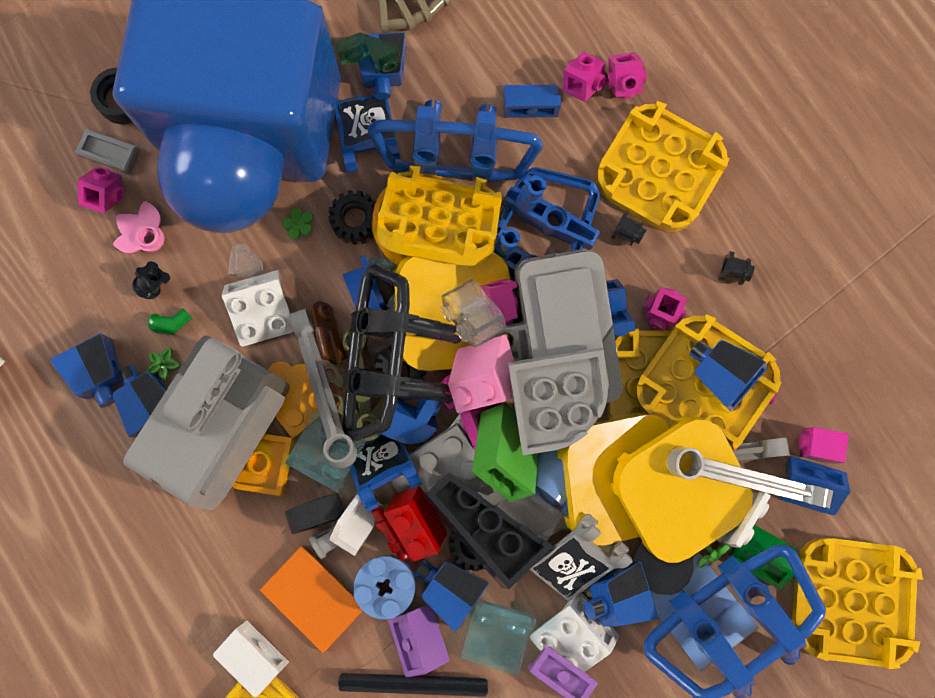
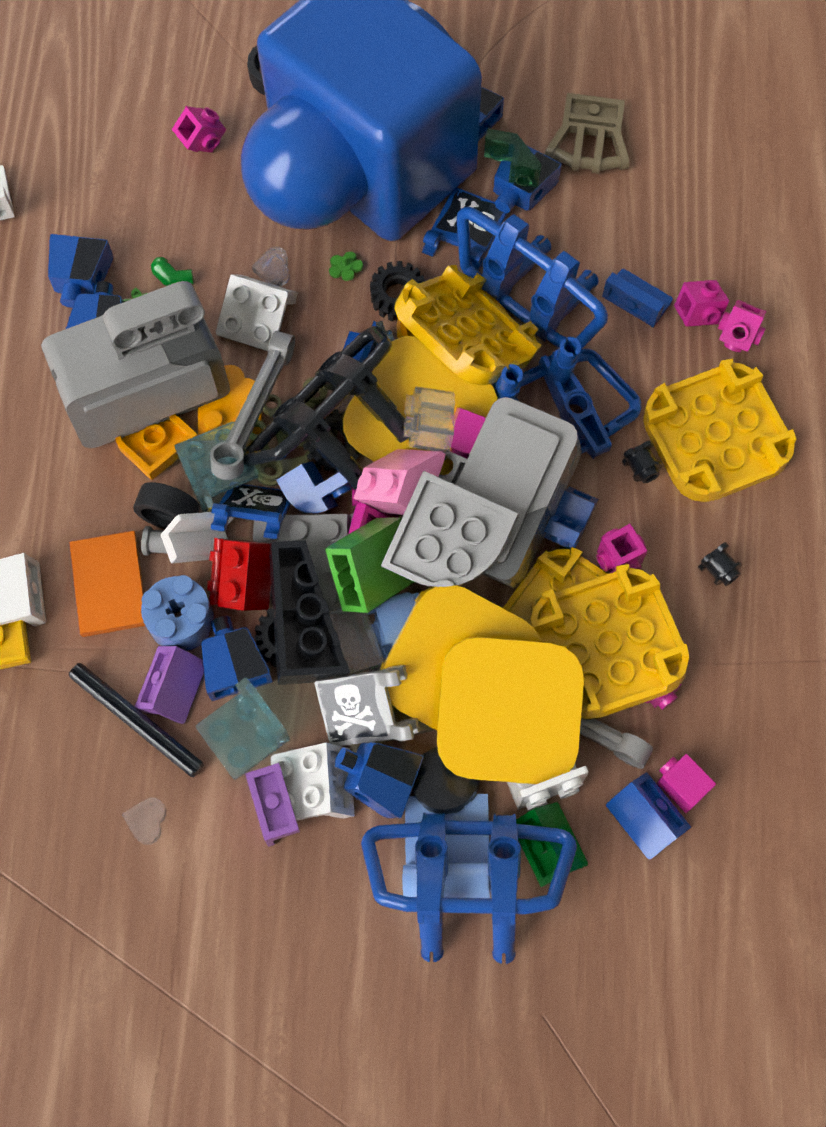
camera: 40 degrees right, 10 degrees down
light grey tile [75,129,139,174] -> none
bright pink plate [113,201,165,254] -> none
black brick [132,261,170,299] -> none
reddish brown piece [311,301,348,365] -> none
piece [667,446,833,509] -> none
torso [689,340,768,412] -> none
bright green plant [697,544,730,568] -> none
yellow tile [792,538,923,669] -> none

